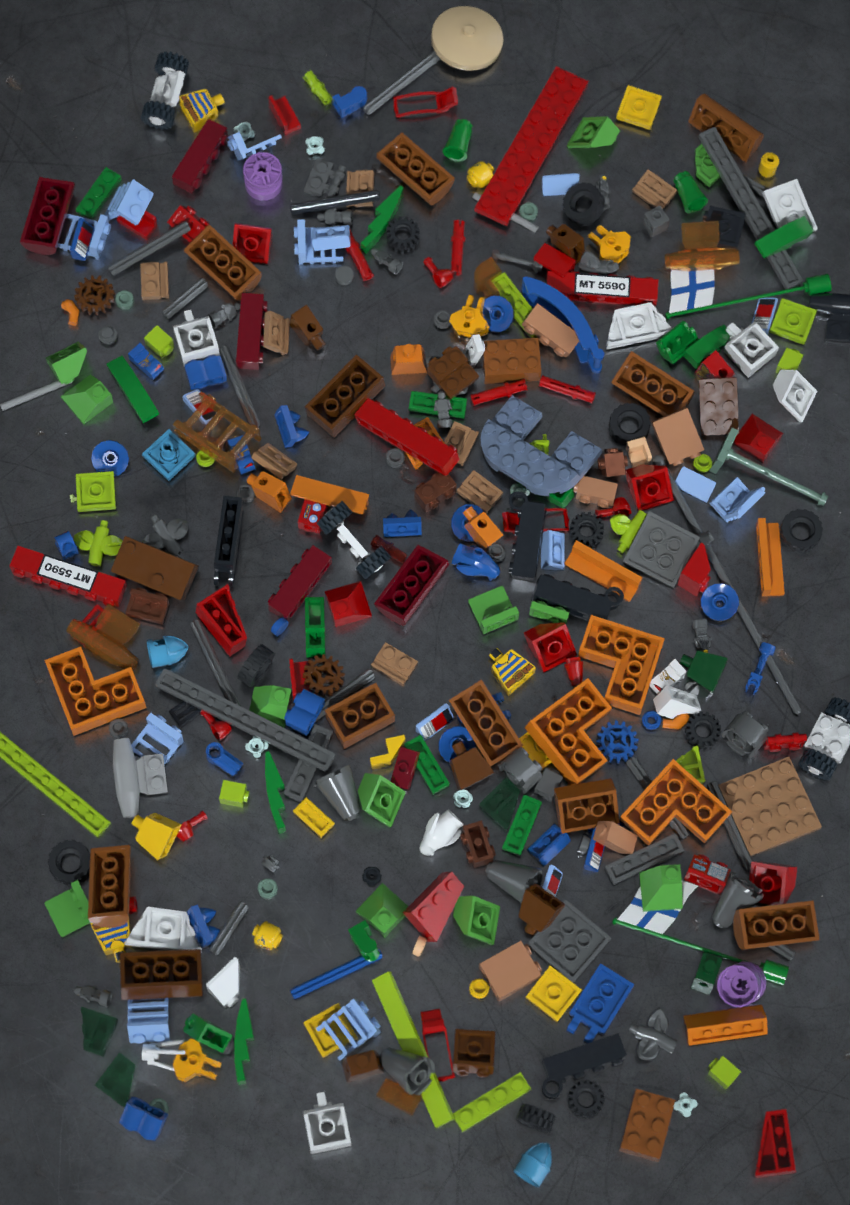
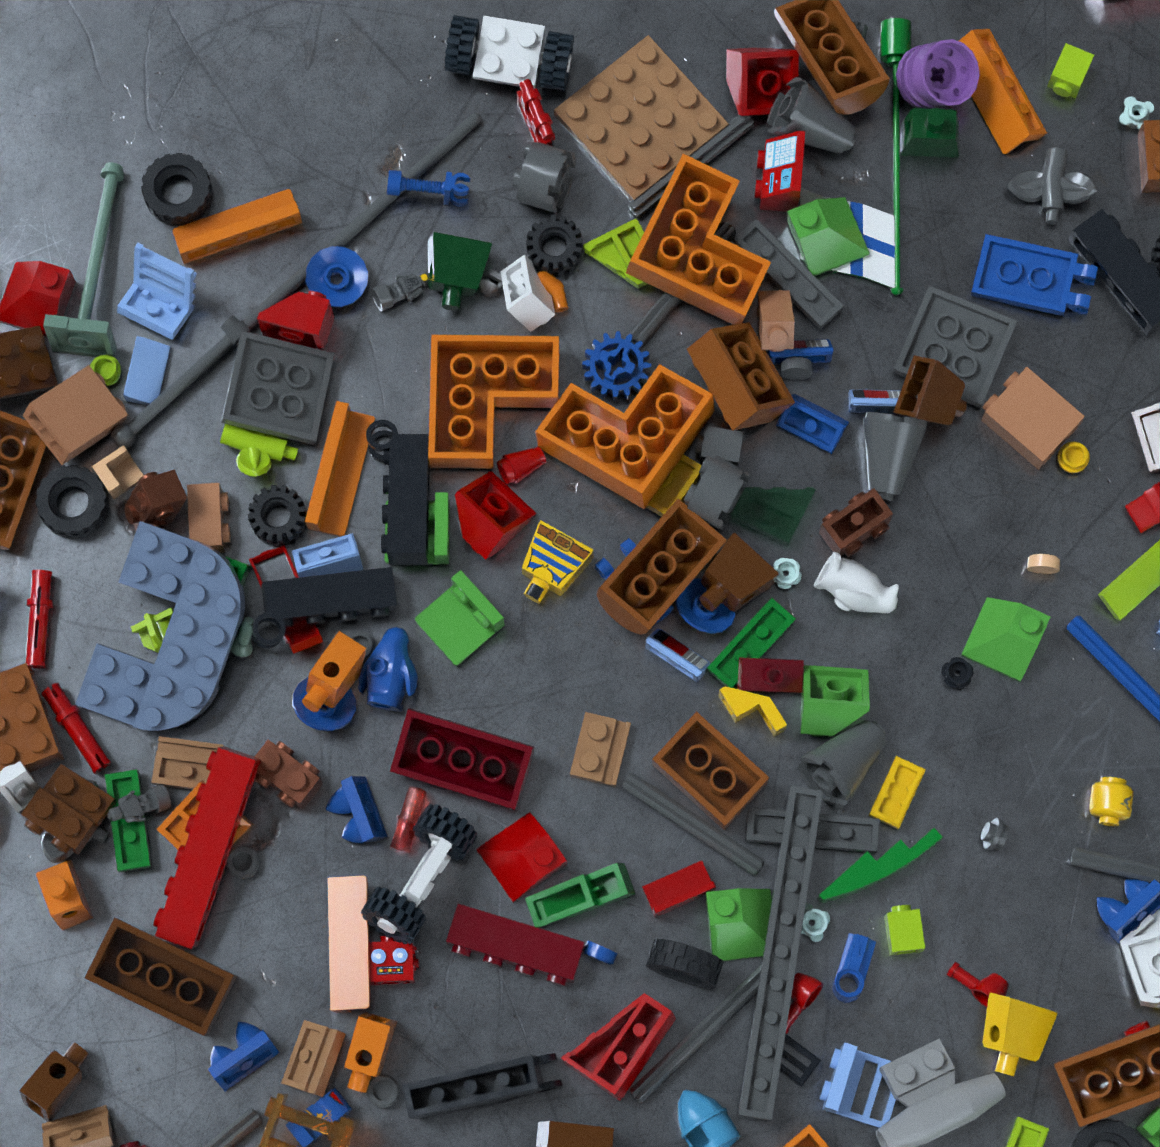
camera: 105 degrees left, 5 degrees up
sand green tile [258,878,278,899] -> none
blue brick [284,689,325,736] -> none
reddish brown gear [302,654,345,697] -> none
green leg [348,920,380,961] -> none
red wedge [402,871,464,942] -> none
bright green slope [453,896,500,945] -> none
medium nougat plate [456,470,503,514] -> none
green plate [502,795,542,856] -> none
yellow plate [526,966,582,1022] -> none
red bar [595,497,631,518] -> none
red slope [625,464,674,511] -> none
blue plate [642,710,661,730] -> none
white leg [650,659,687,695] -> none

